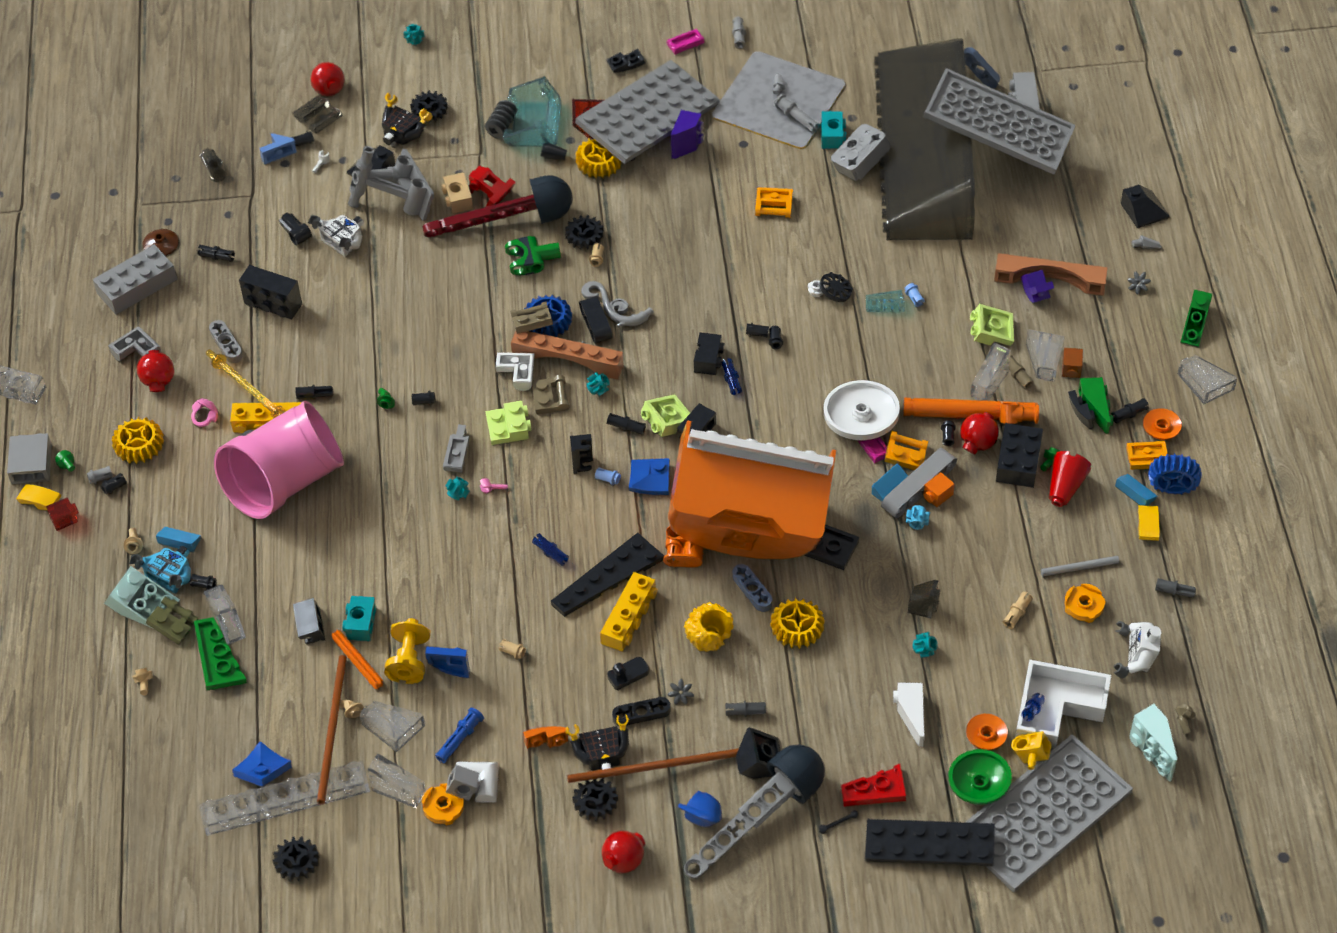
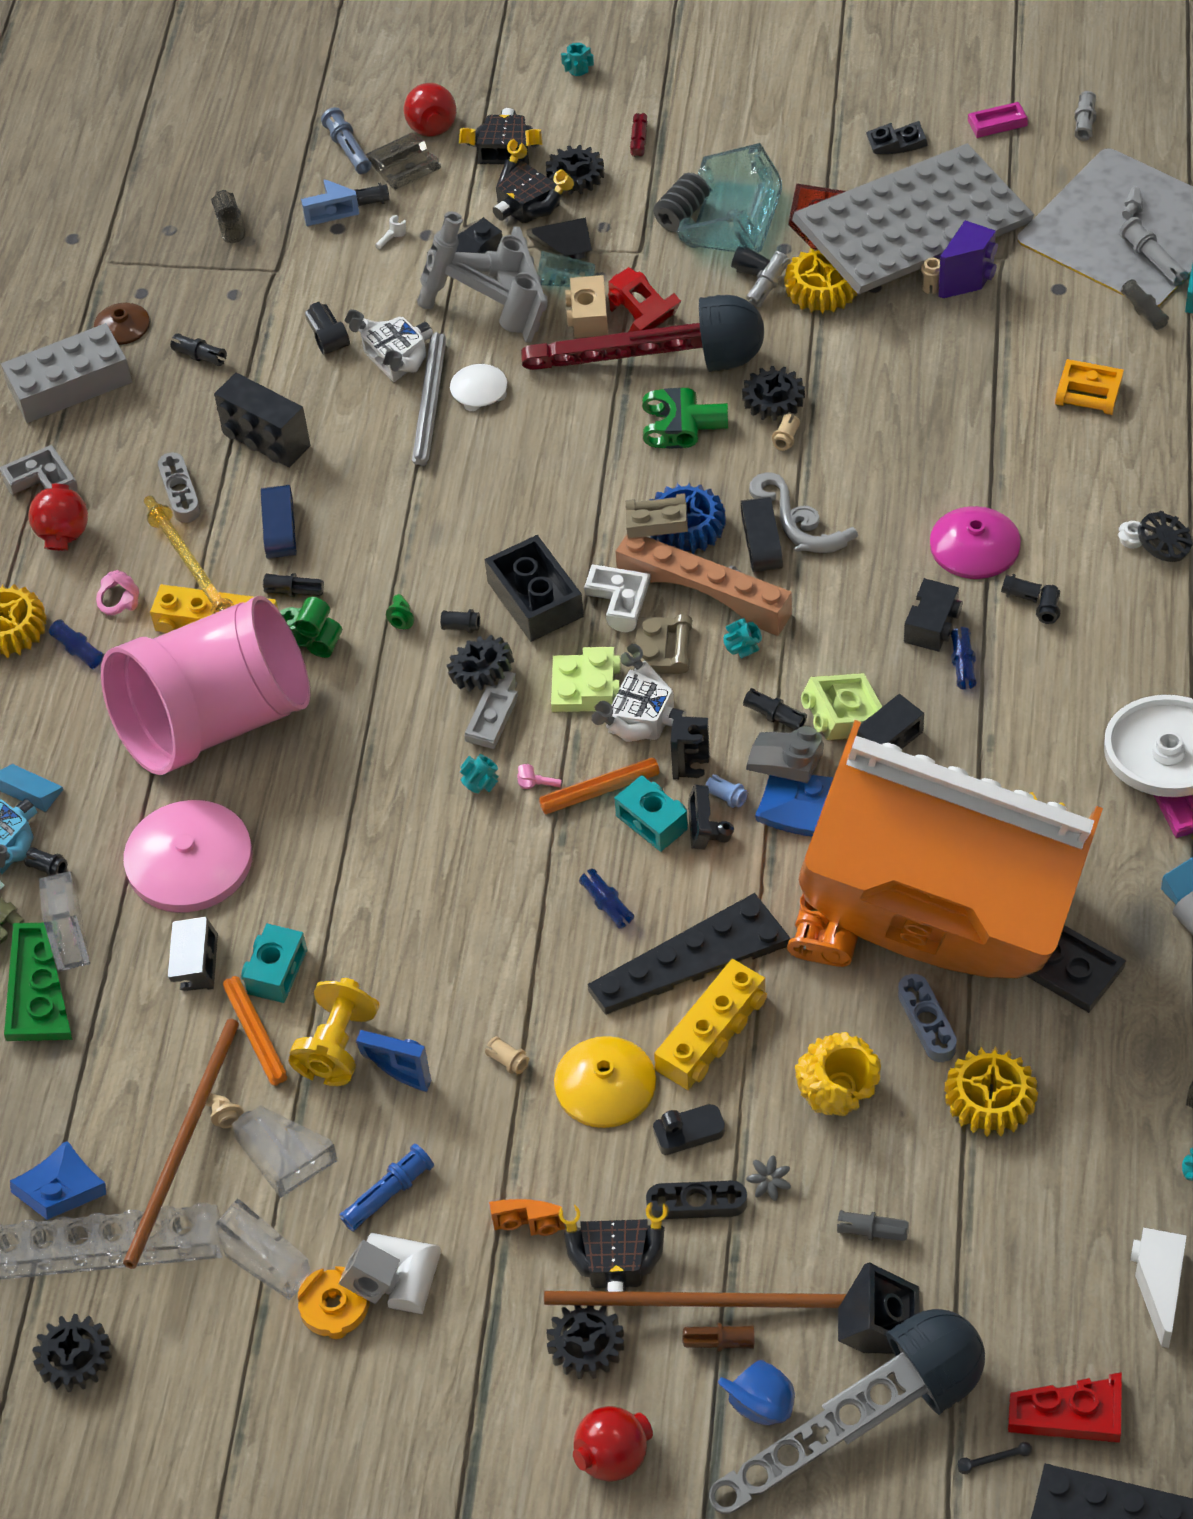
camera: 15 degrees right, 0 degrees up
none -> clear blue pin [49,619,104,669]
none -> bright pink dish [124,800,253,913]
none -> dark blue beam [261,485,297,559]
none -> green piece [280,597,343,658]
none -> sand blue pin [321,107,372,174]
none -> light grey axle [412,332,447,466]
none -> black gear [447,635,514,692]
none -> white dish [450,364,507,411]
none -> black torso [459,108,543,165]
none -> black brick [484,534,584,642]
none -> black slope [526,217,592,261]
none -> clear light blue slope [536,251,596,287]
none -> orange axle [539,758,660,814]
none -> yellow dish [554,1036,656,1128]
none -> white torso [592,644,686,742]
none -> teal brick [614,775,688,852]
none -> dark red axle [630,113,648,157]
none -> reddish brown axle [682,1323,755,1352]
none -> black piece [688,784,734,850]
none -> light grey pin [746,251,790,307]
none -> dark grey slope [746,726,824,783]
none -> tan pin [921,258,940,294]
none -> dark pink dish [930,506,1021,579]
none -> clear smoke pin [1121,279,1169,330]

